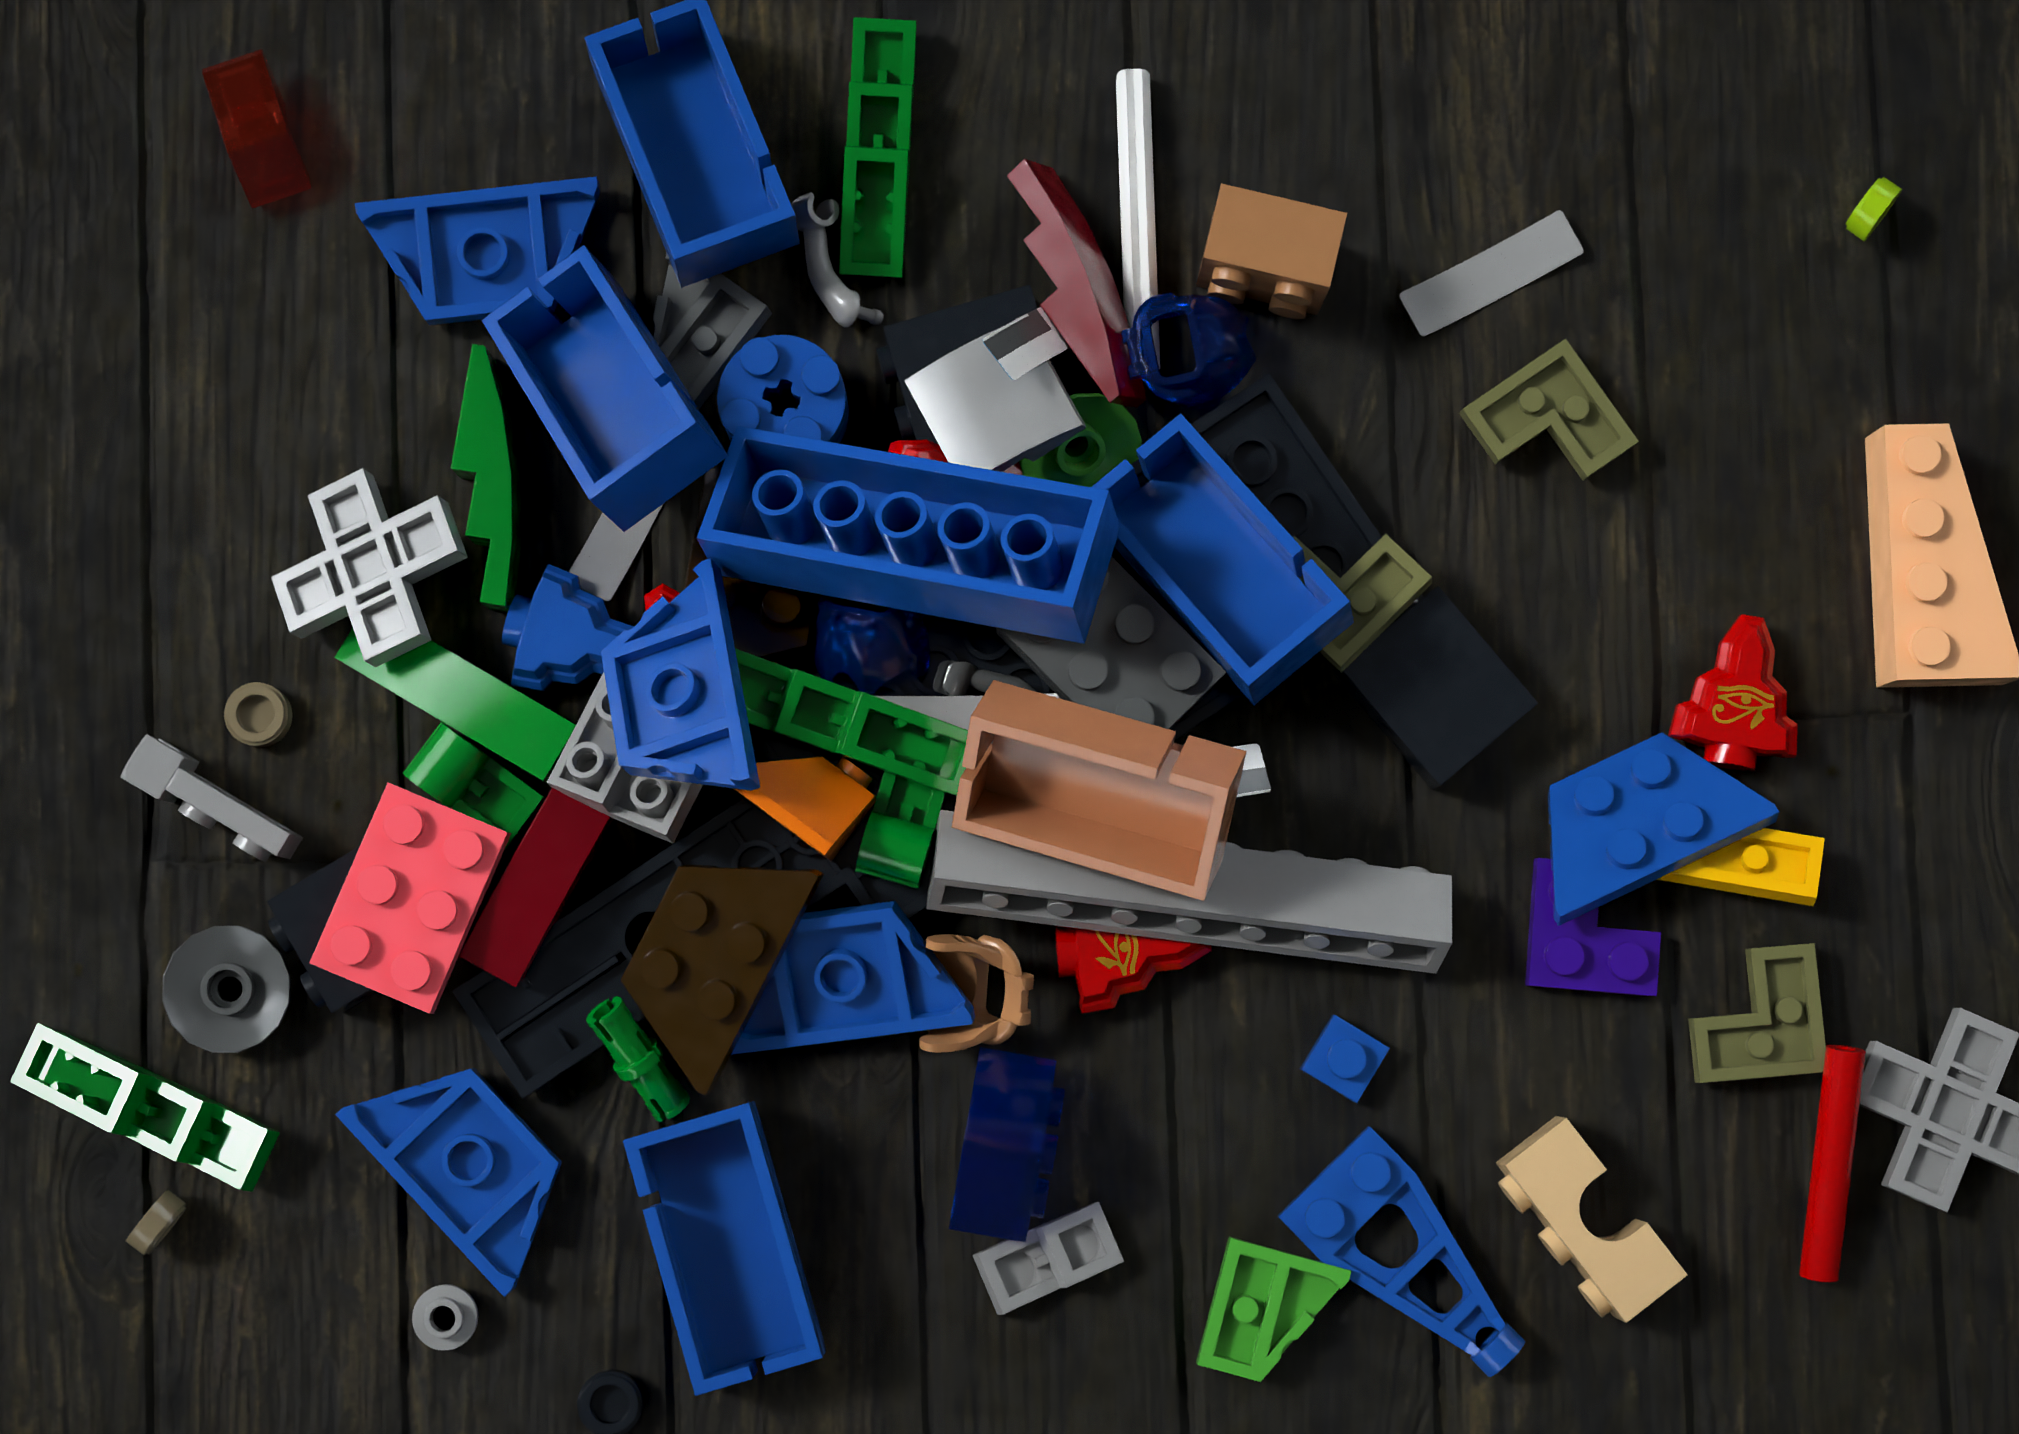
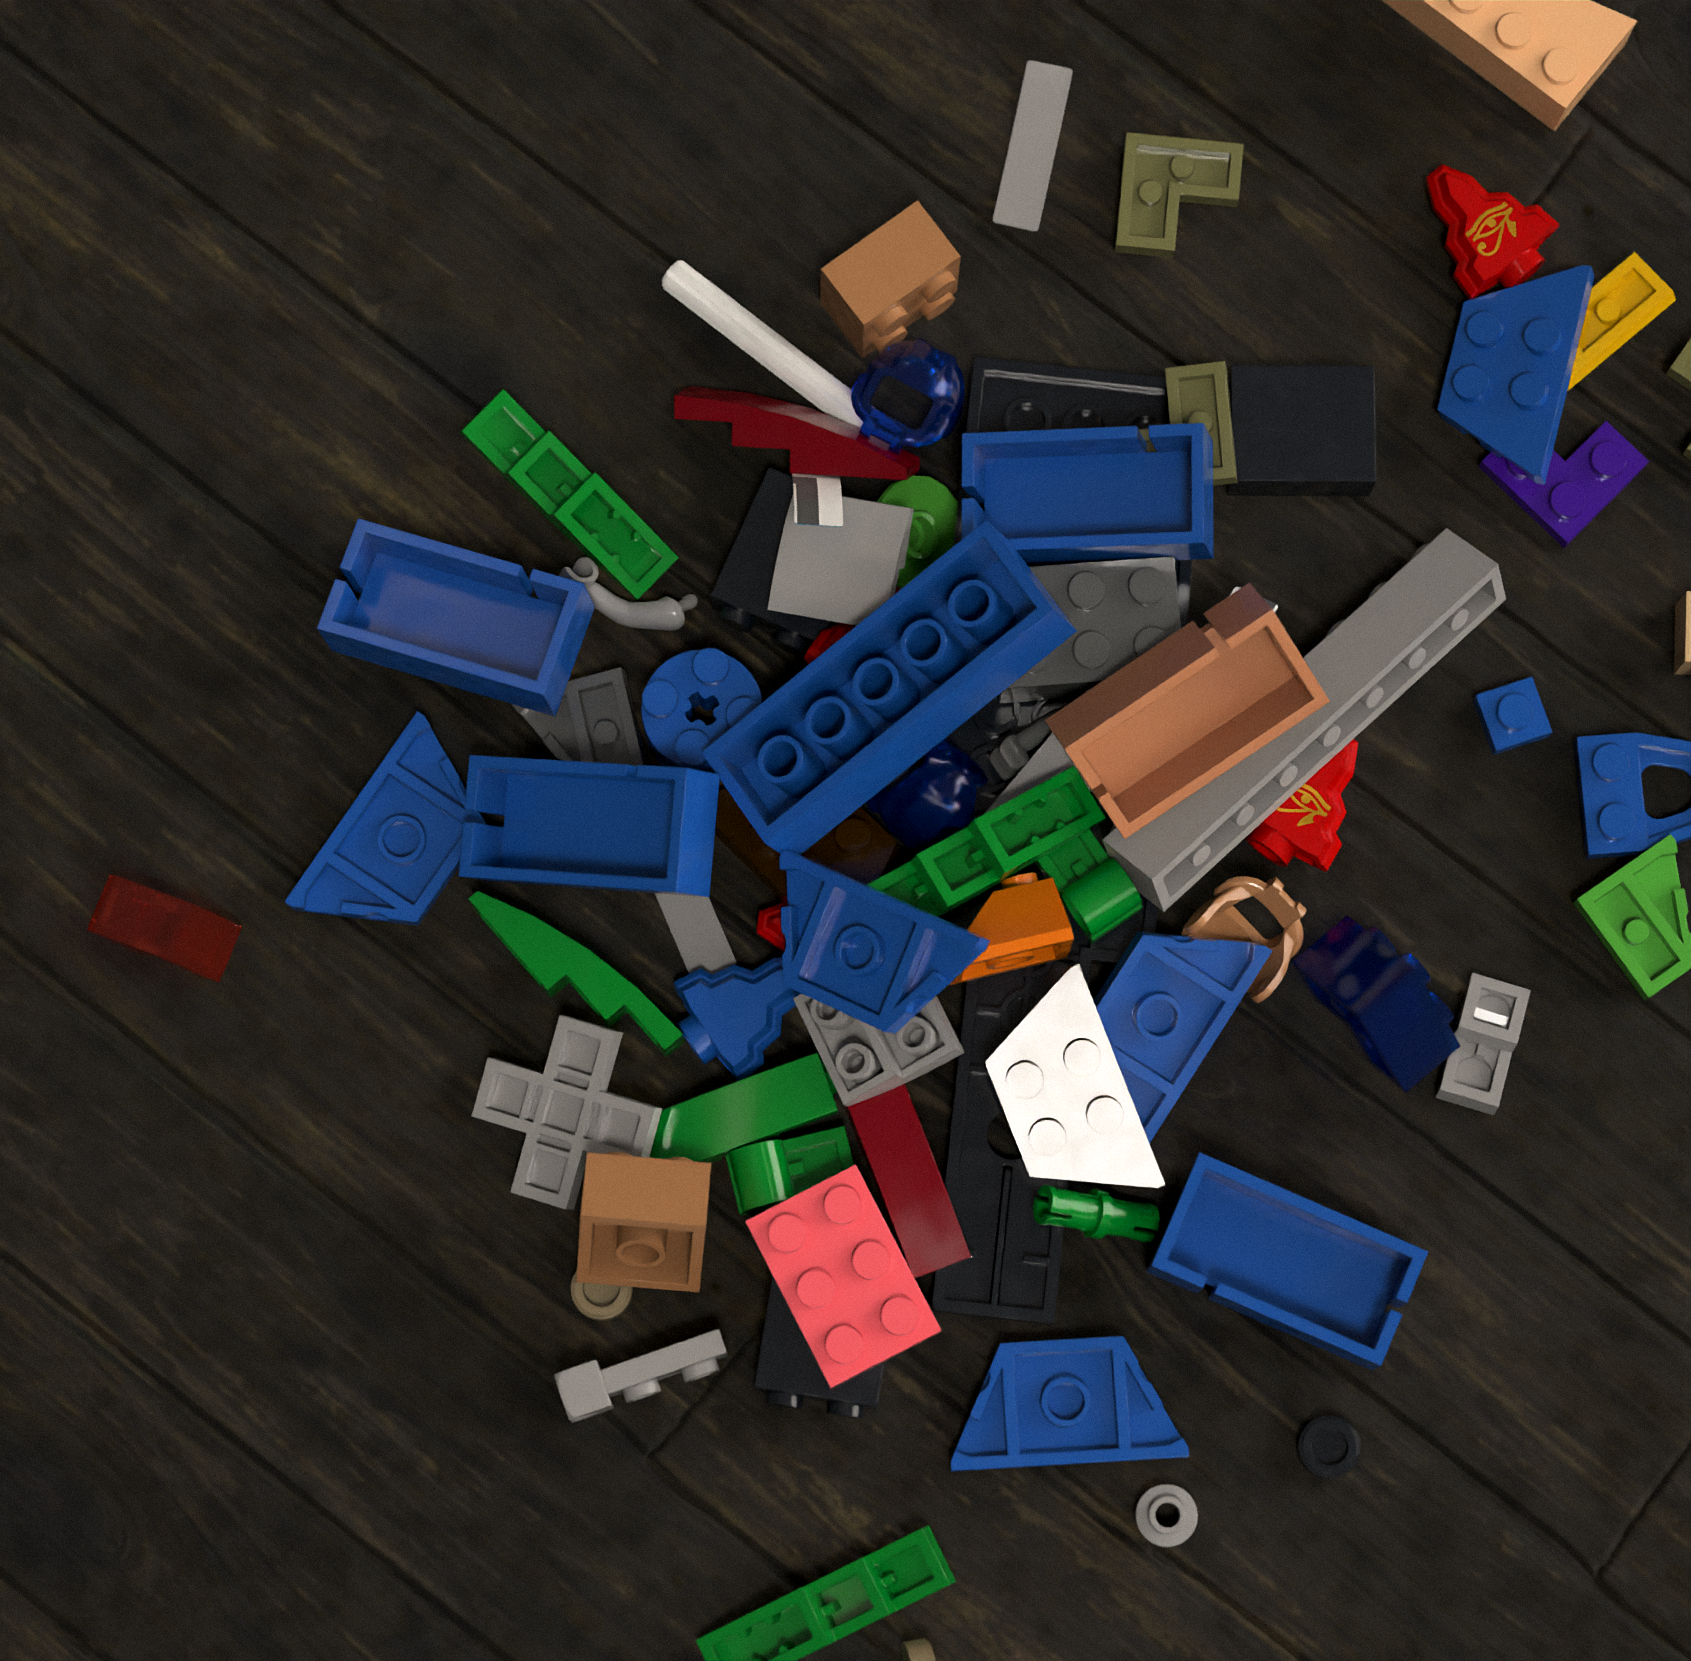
camera: 50 degrees left, 5 degrees down
dark grey dish [162,926,291,1053] -> none
none -> medium nougat brick [576,1151,711,1293]

